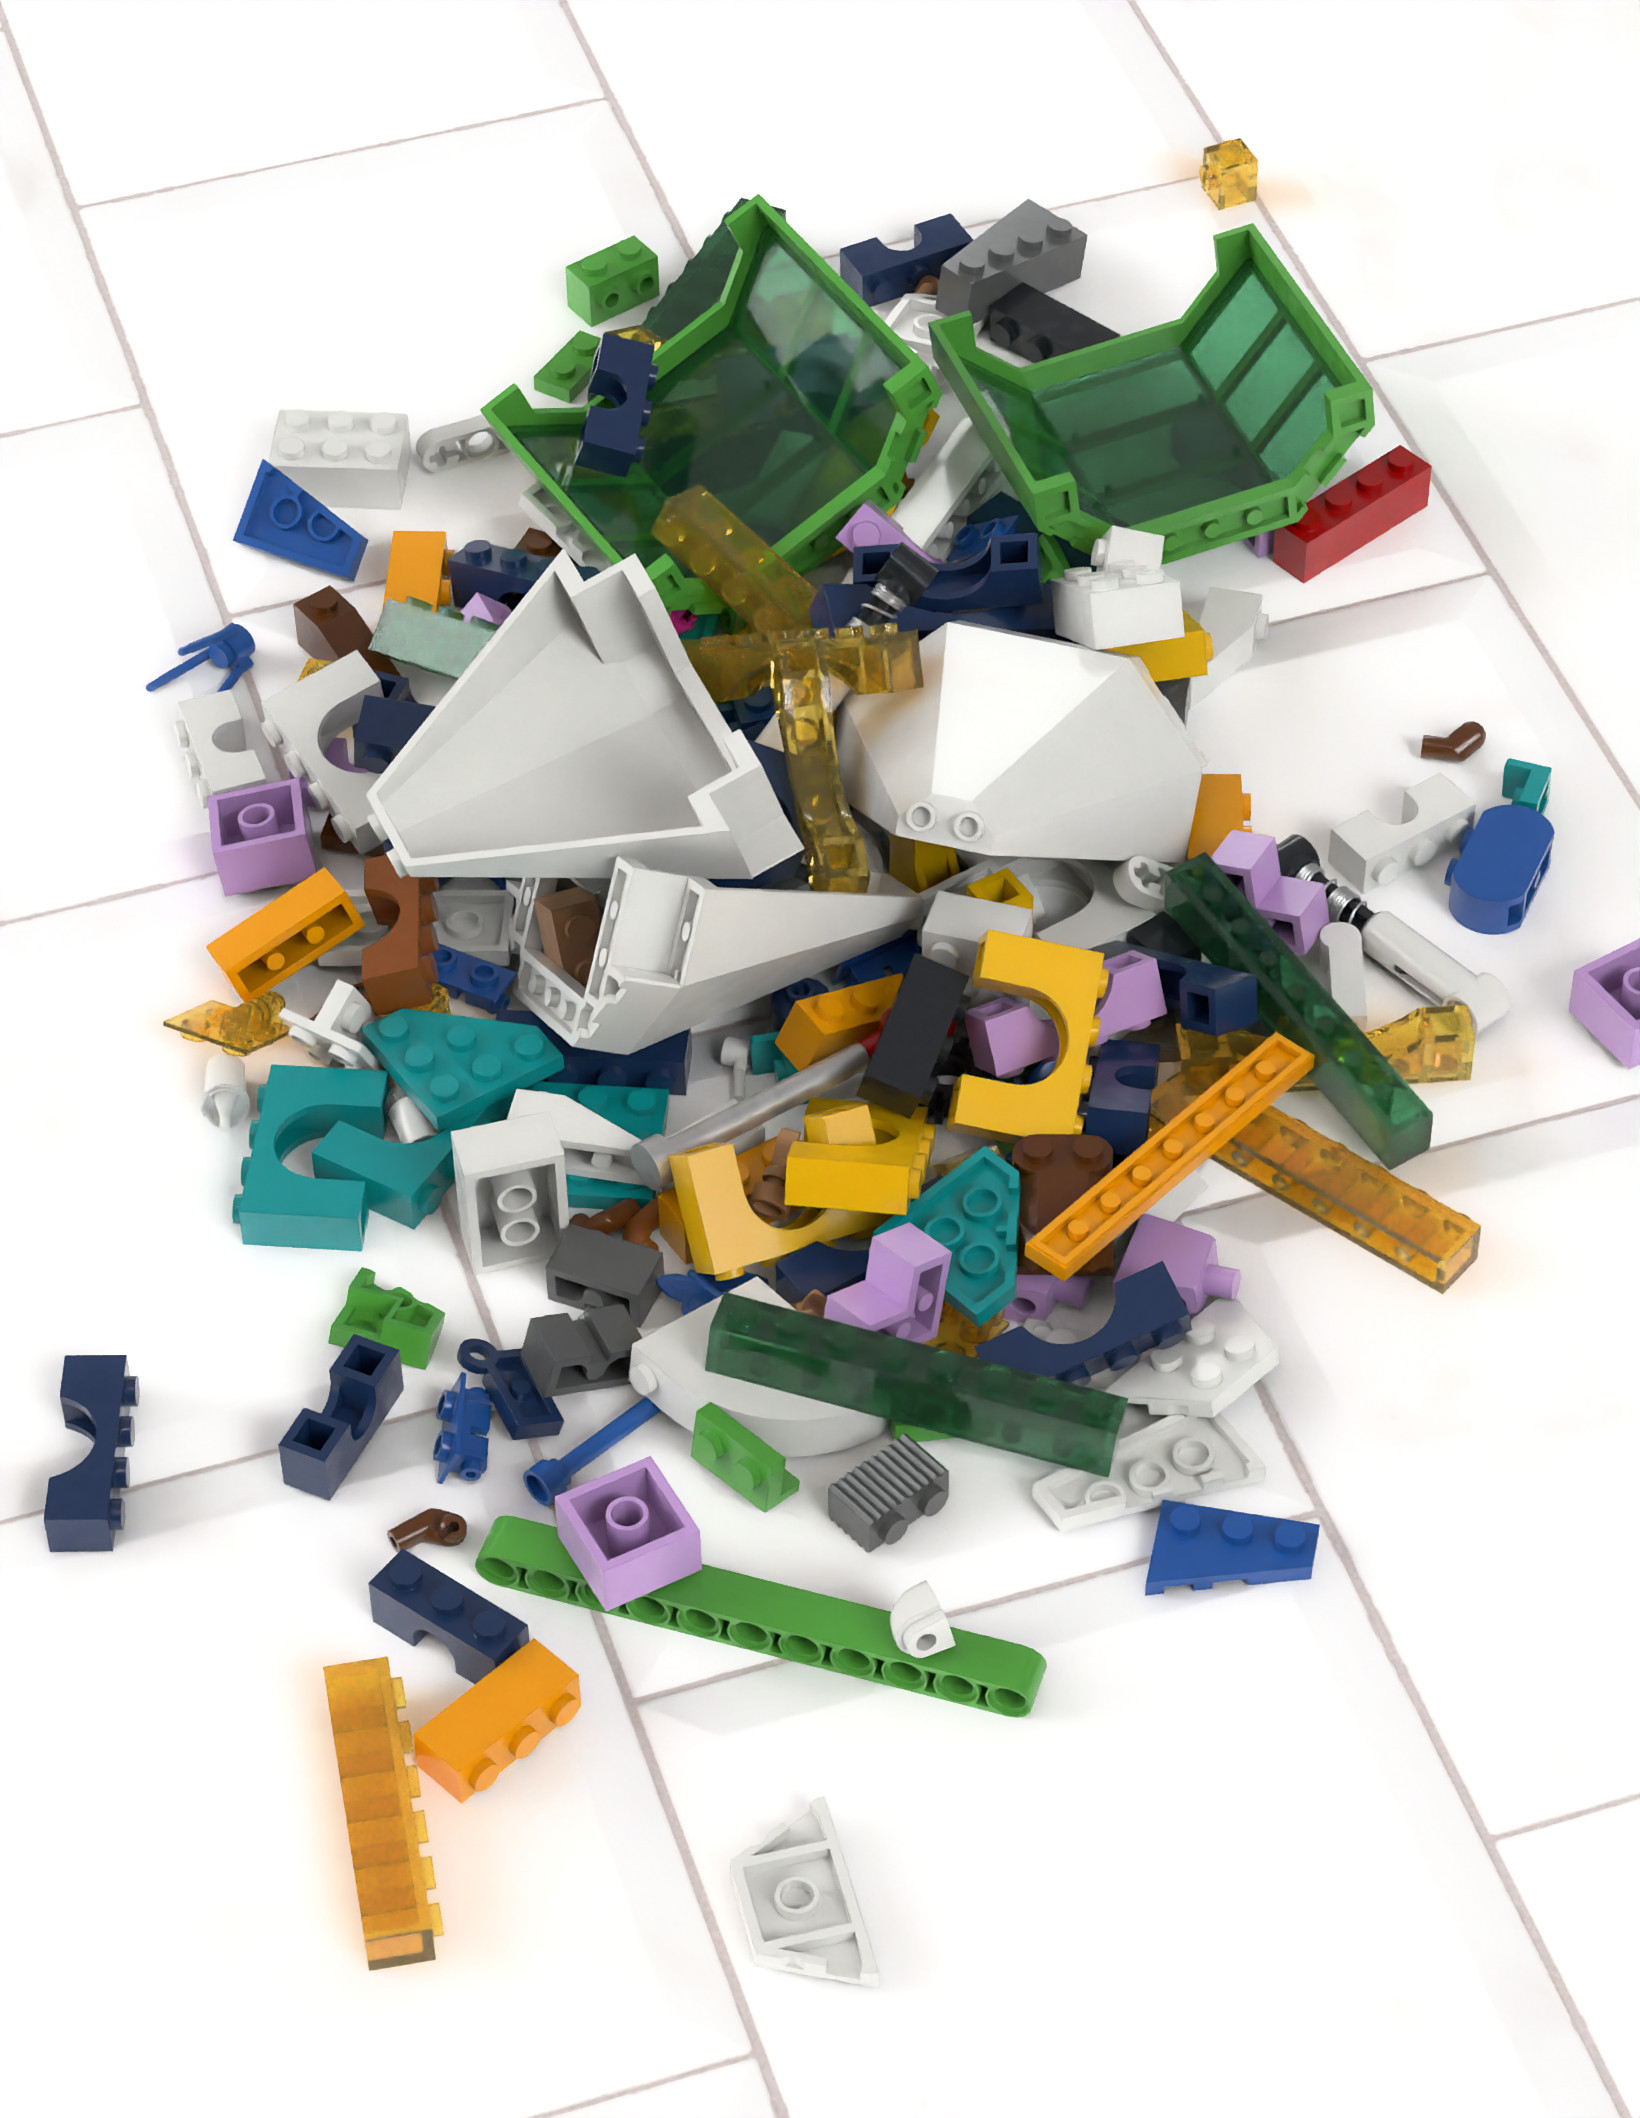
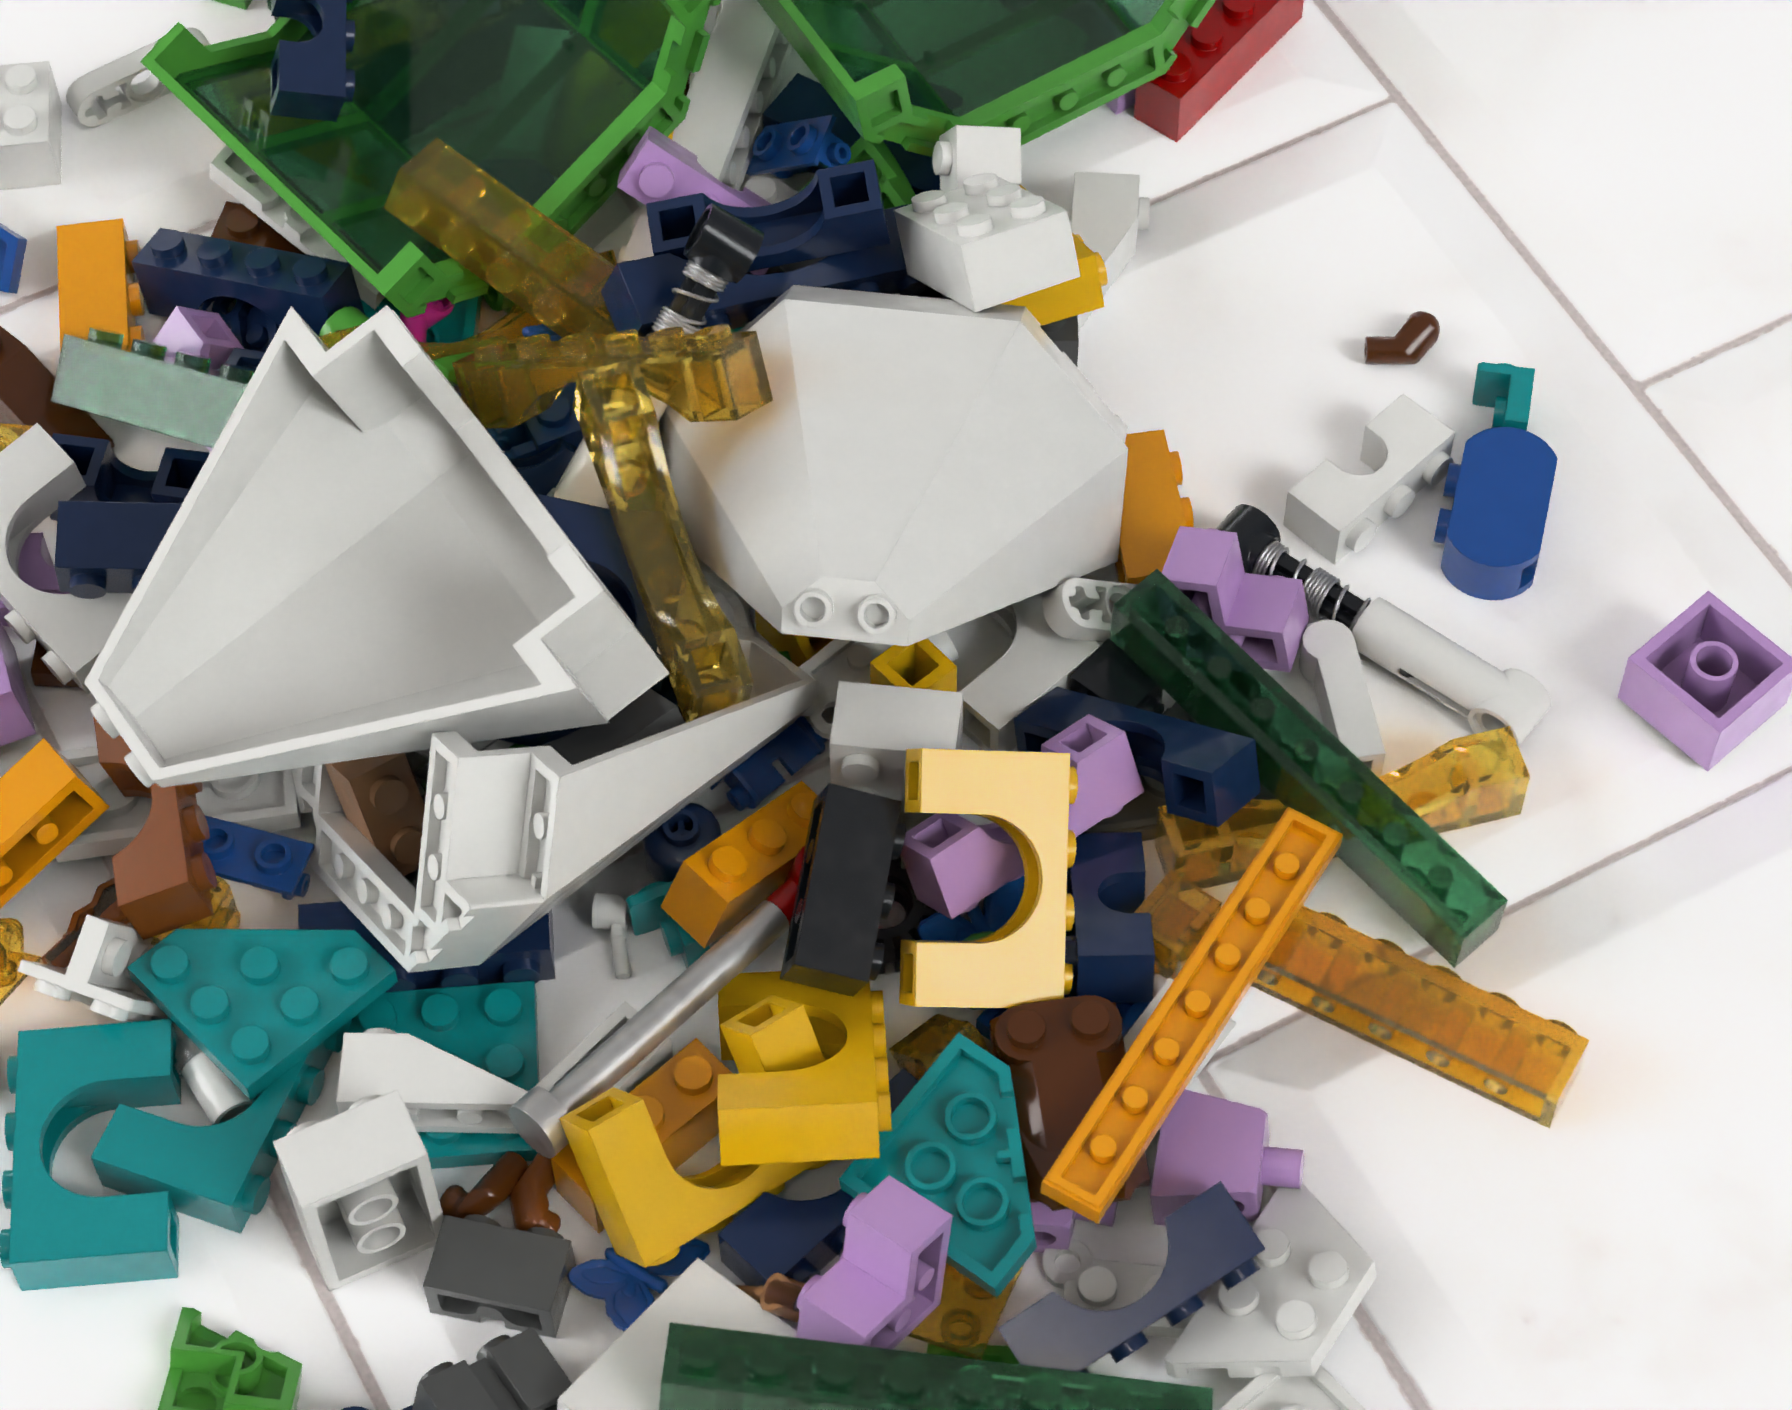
camera: 10 degrees left, 10 degrees up
medium nougat piece [748,1128,803,1222] -> none

